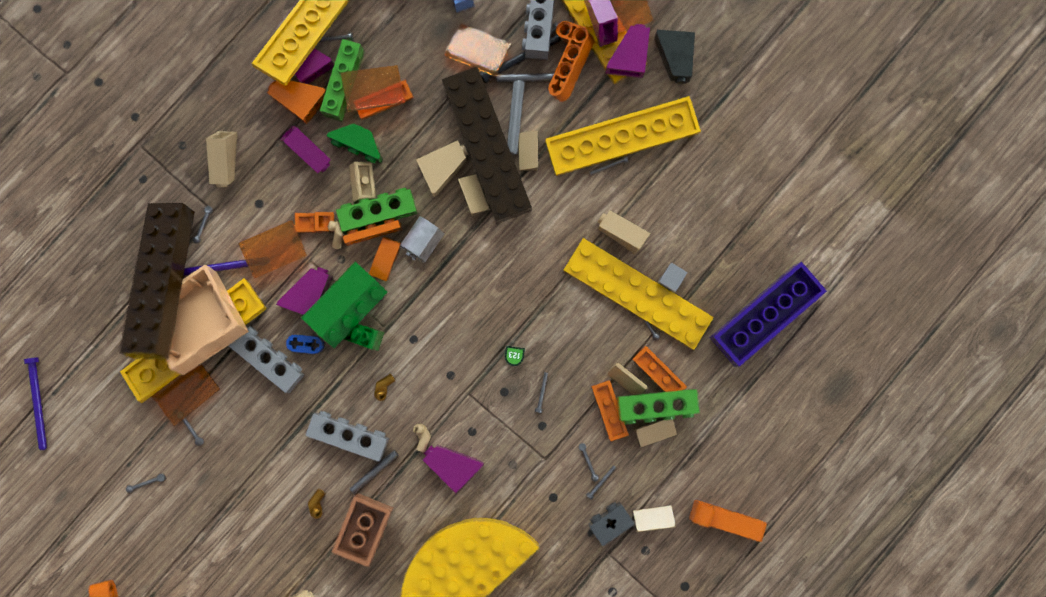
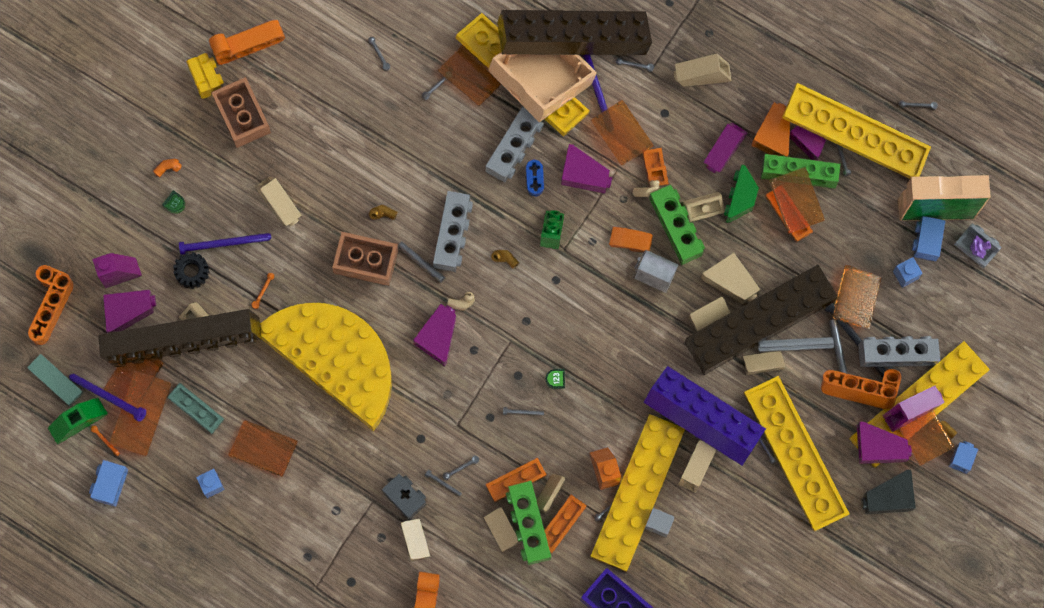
camera: 80 degrees right, 10 degrees down
green slope [301,262,388,349] -> none
orange plate [343,219,402,246] -> none
none -> orange slope [589,447,621,490]
none -> dark purple brick [643,366,766,466]

